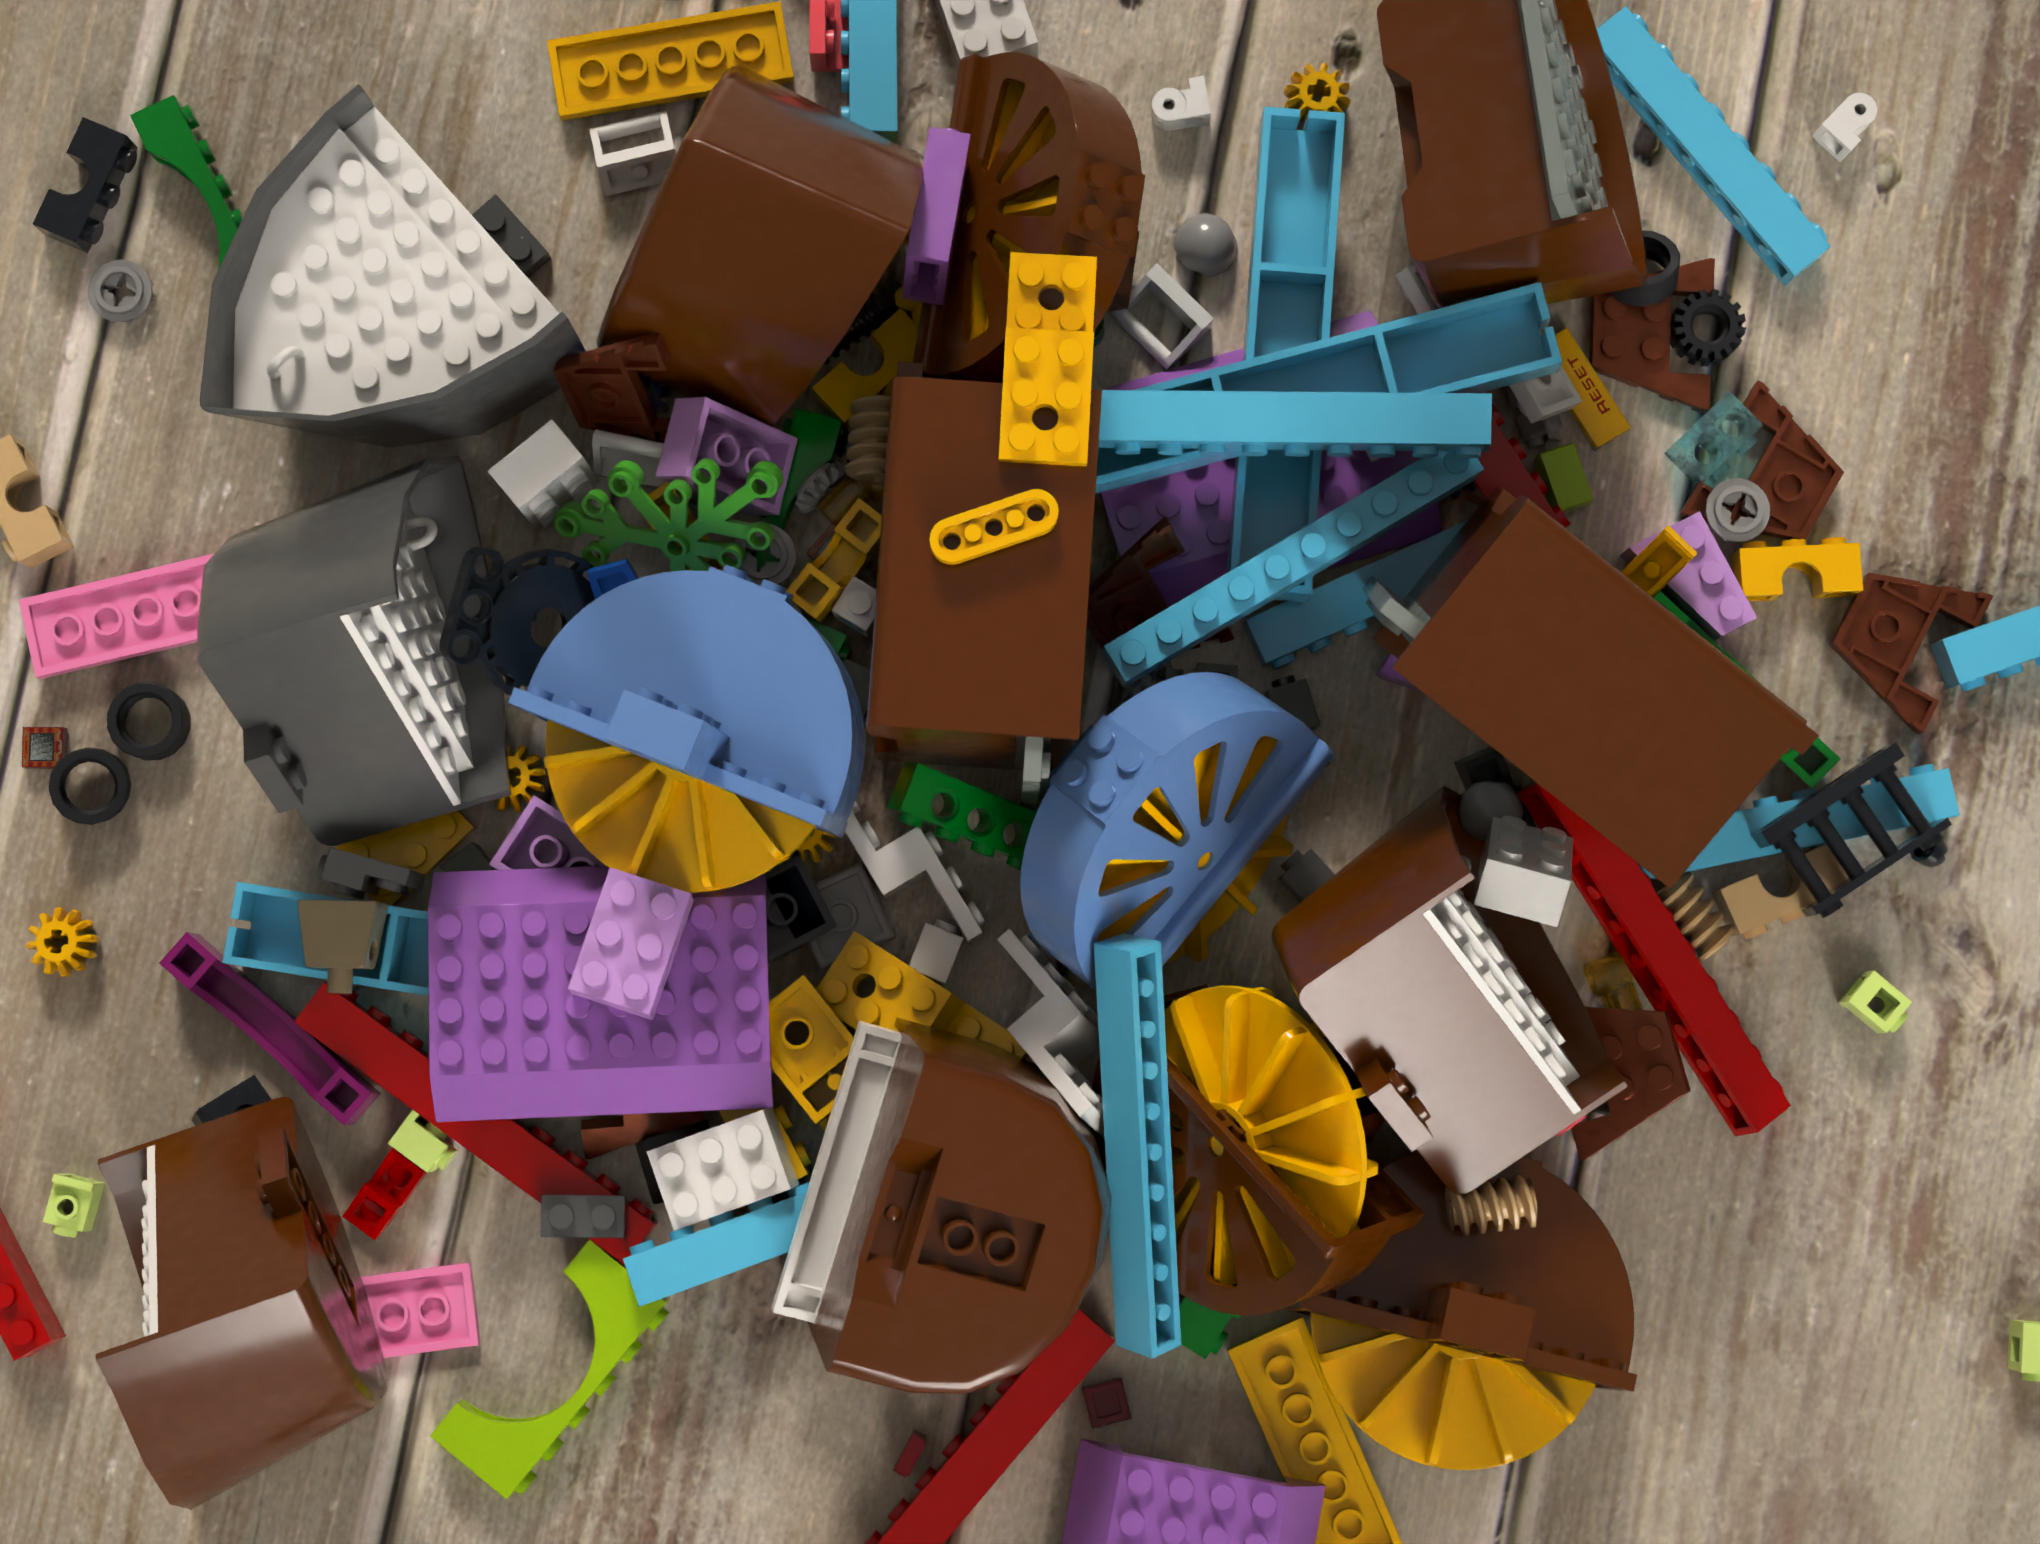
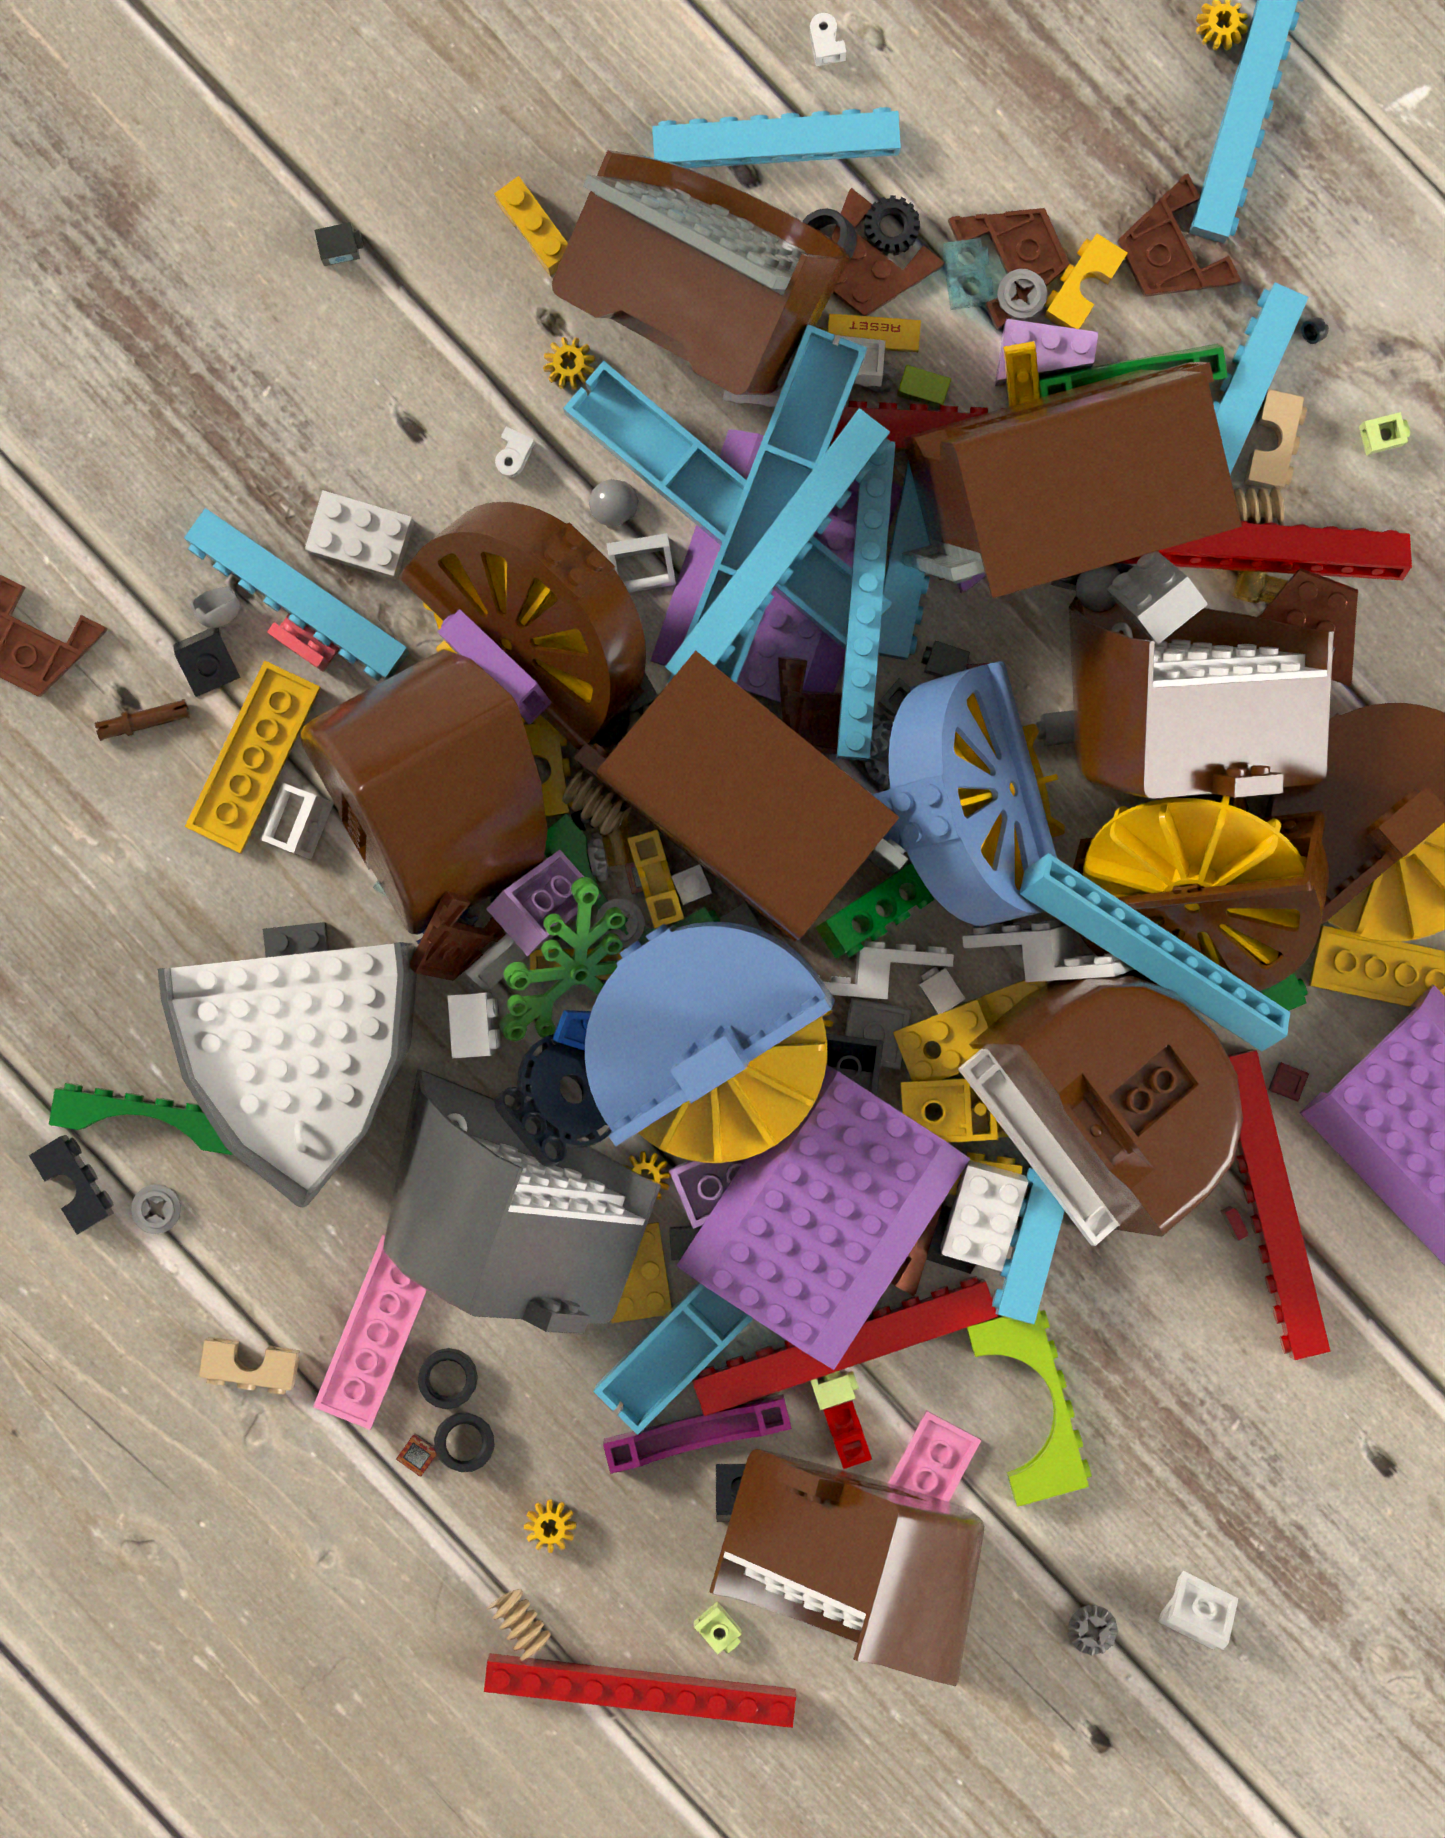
camera: 50 degrees left, 5 degrees up
dark tan torso [298,900,388,994] -> none
dark grey plate [316,847,426,900] -> none
dark grey plate [541,1195,627,1238] -> none
lavender brick [568,867,694,1020] -> none
yellow plate [929,489,1059,565] -> none
yellow bracket [999,252,1097,467] -> none
tan piece [1445,1175,1537,1236] -> none
black fence [1751,742,1952,918] -> none

